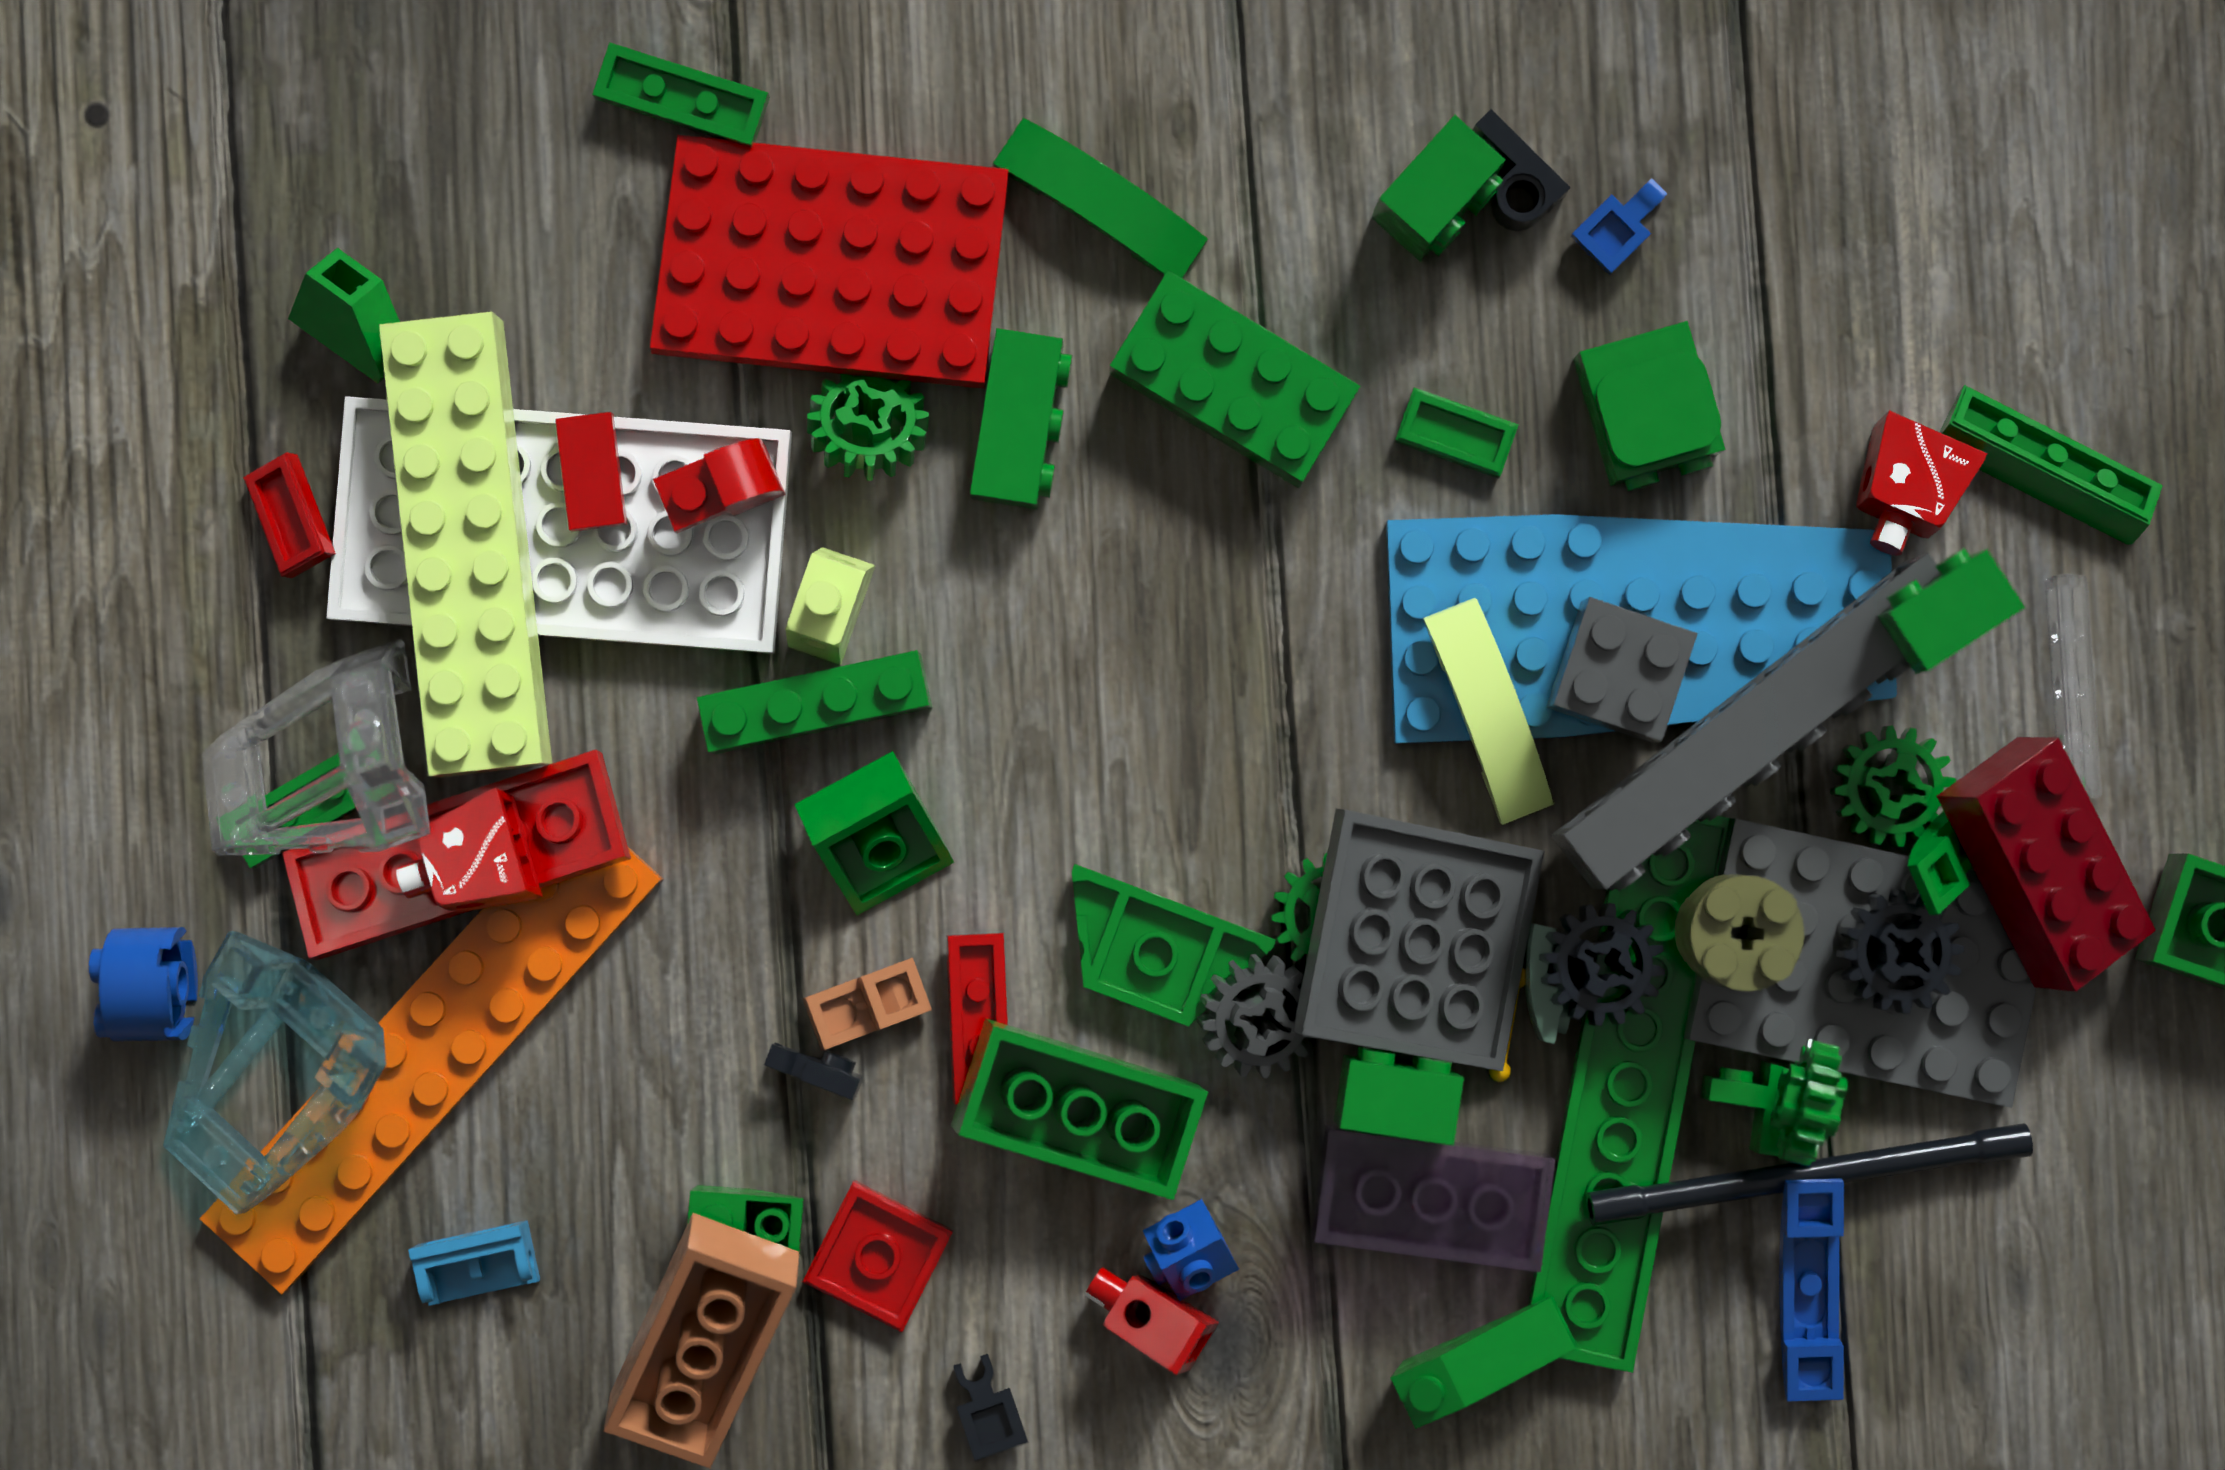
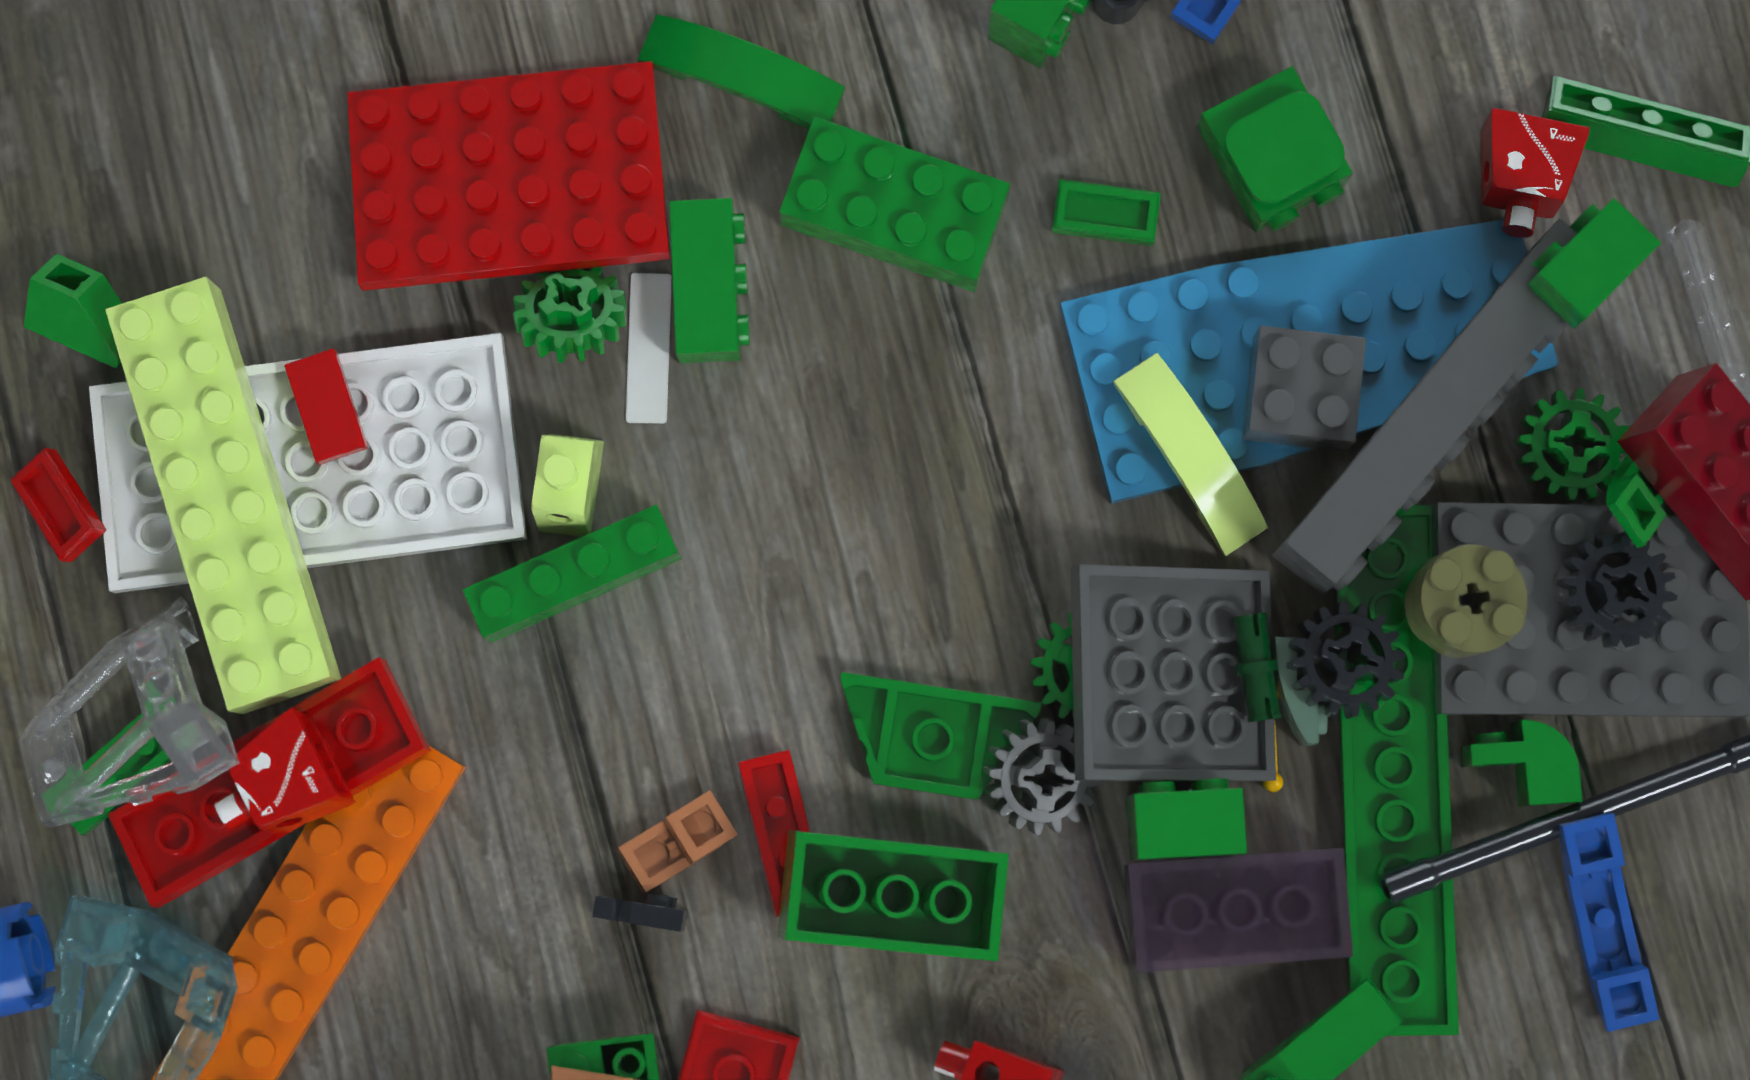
camera: 10 degrees left, 5 degrees down
green plate [592,42,770,147] -> none
red brick [653,438,786,533] -> none
green slope [794,751,955,915] -> none
blue brick [1142,1199,1239,1301] -> none
green gear [1770,1039,1847,1166] -> none
none -> white sticker [626,273,672,424]
none -> dark green pin [1232,613,1282,723]

